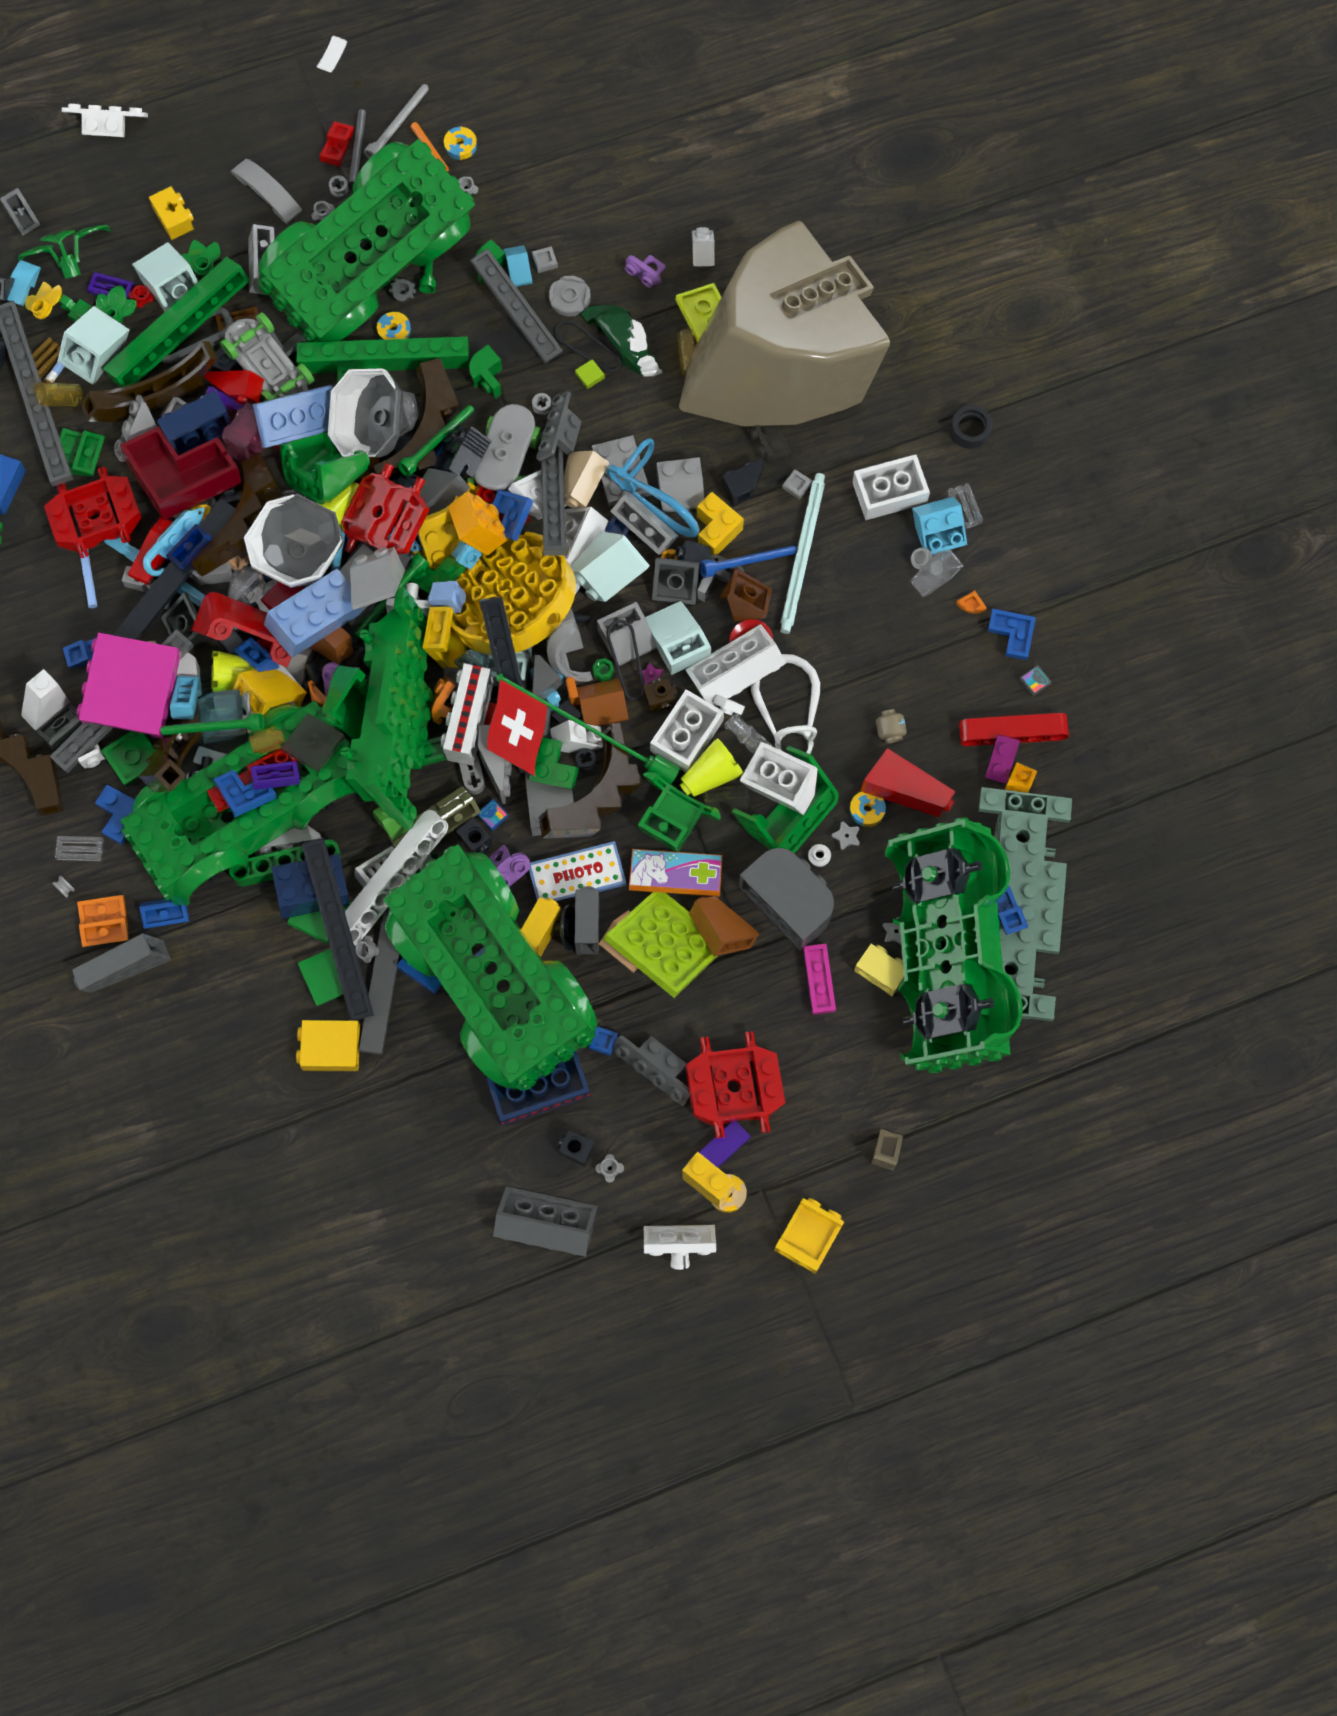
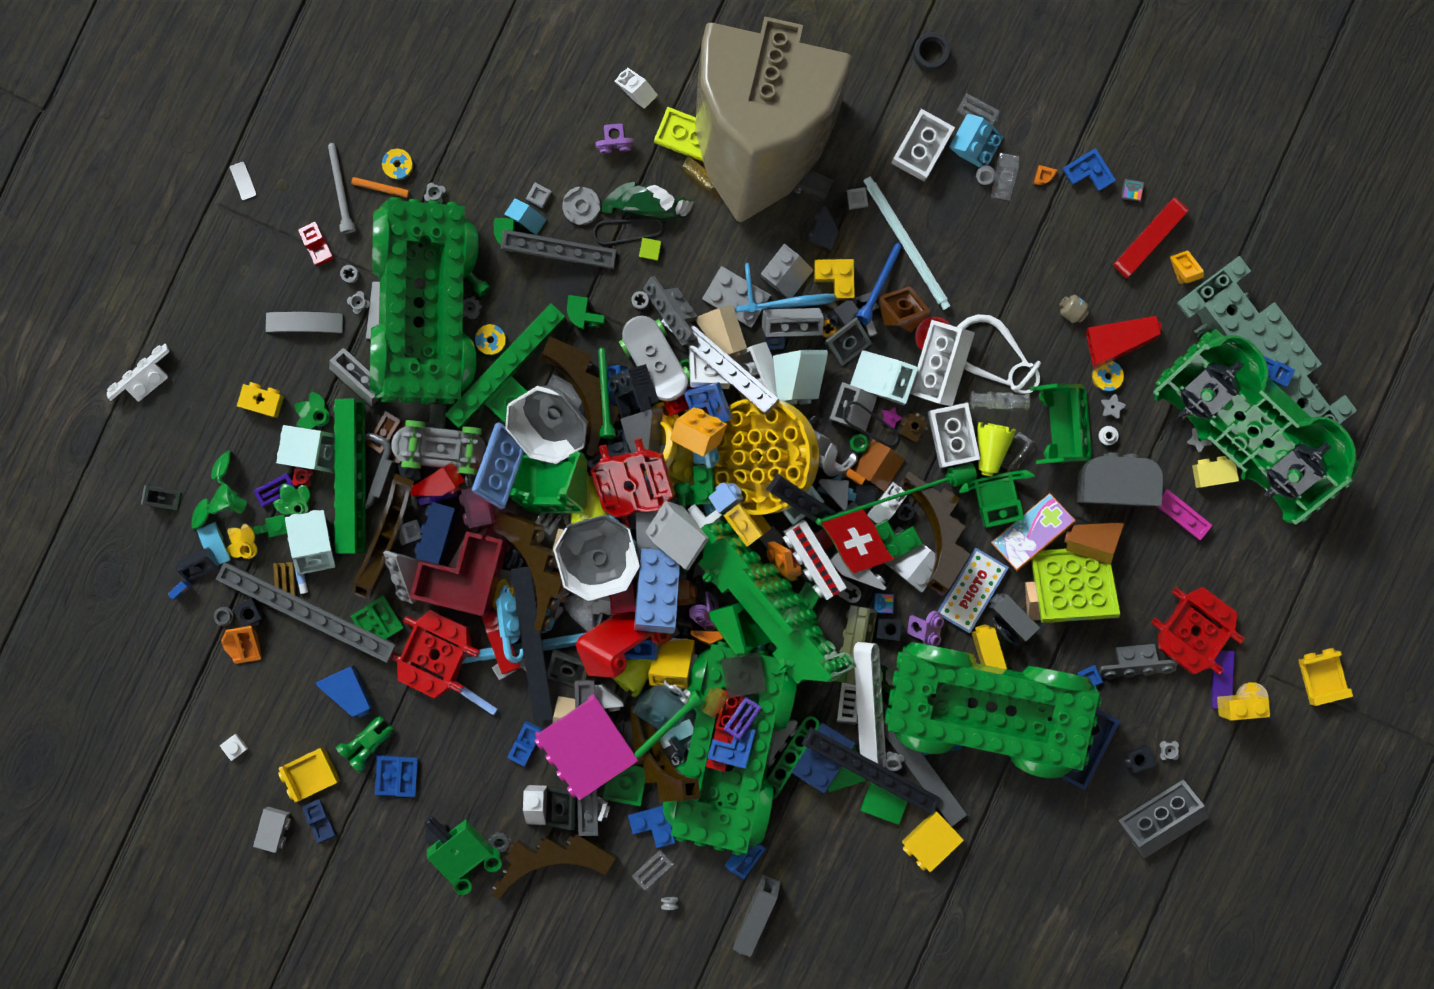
camera: 45 degrees left, 15 degrees up
clear yellow brick [34,383,83,406] -> none
orange slope [77,895,129,947] -> none
clear blue slope [166,524,212,570] -> none
medium azure slope [170,676,200,720] -> none
dark grey bar [349,109,366,186] -> none
clear light blue slope [454,650,489,670] -> none
white plate [644,1225,716,1269] -> none
white plate [713,695,745,715] -> none
white slope [740,742,818,815] -> none
dark tan slope [871,1129,903,1170] -> none
magenta plate [985,734,1020,784] -> none

